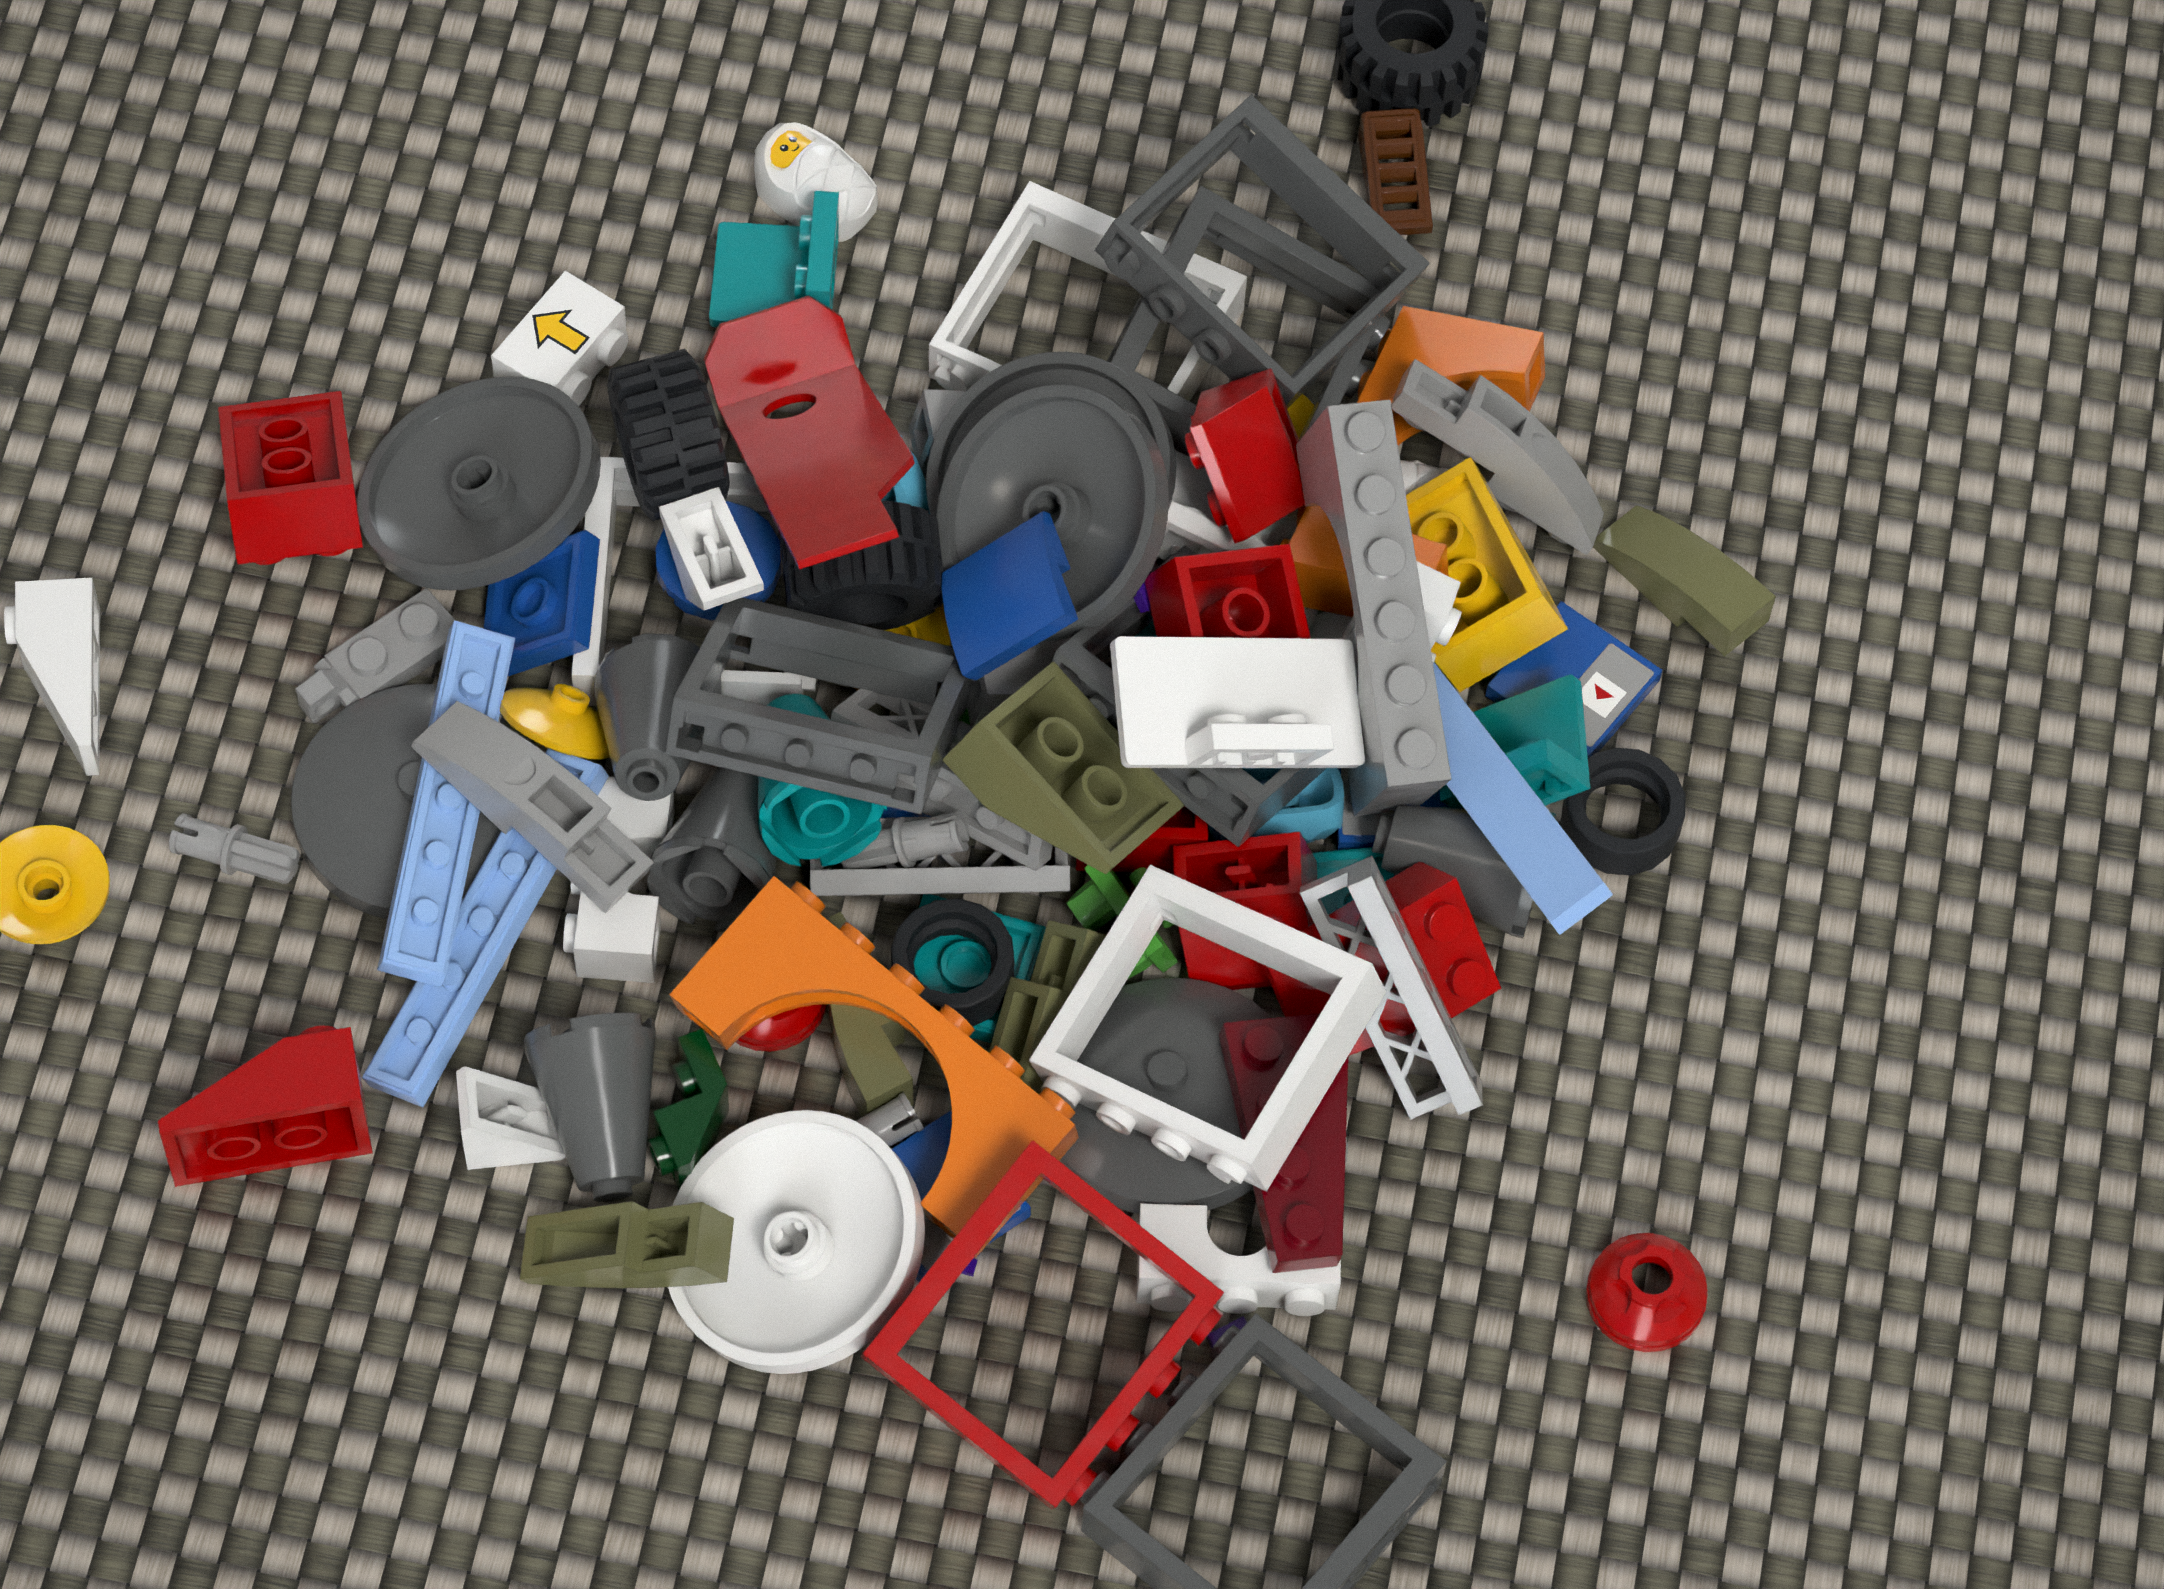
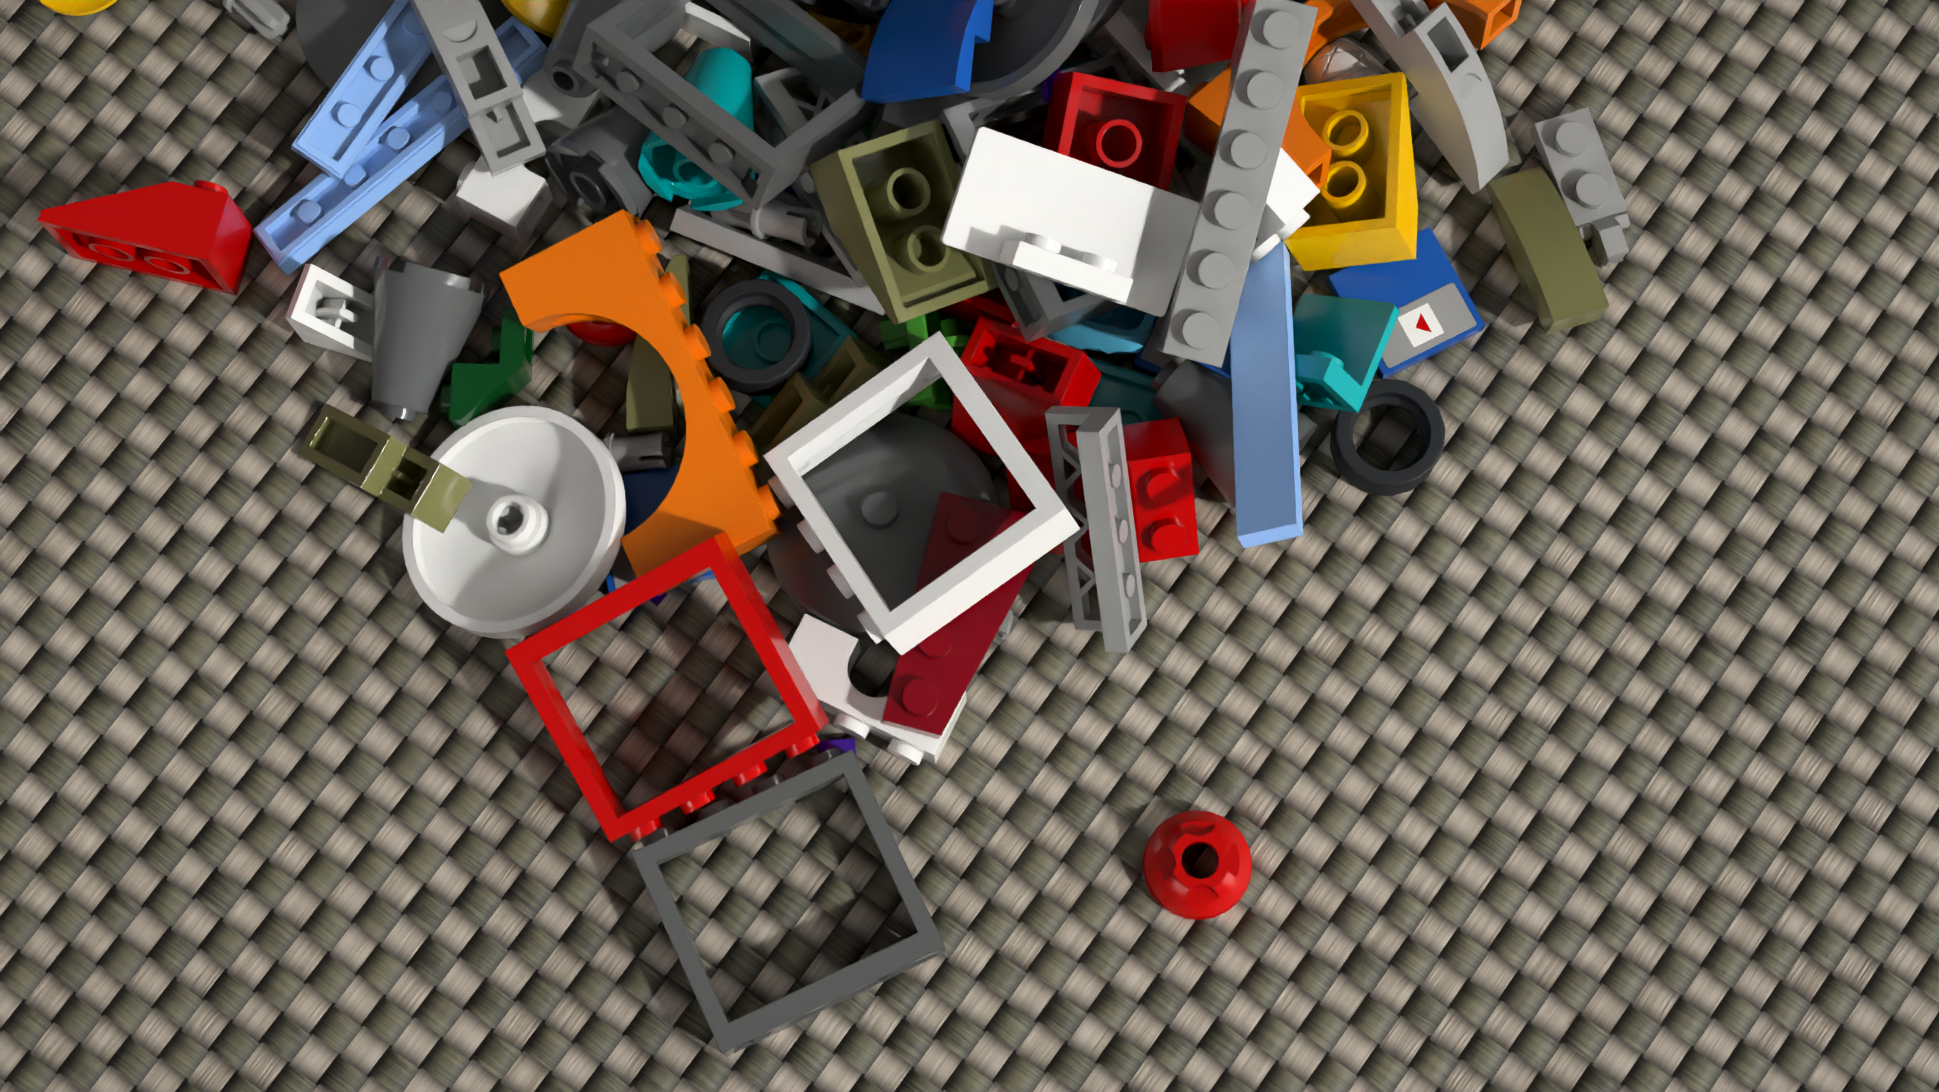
camera: 30 degrees right, 15 degrees up
none -> light grey hinge [1531,107,1630,268]

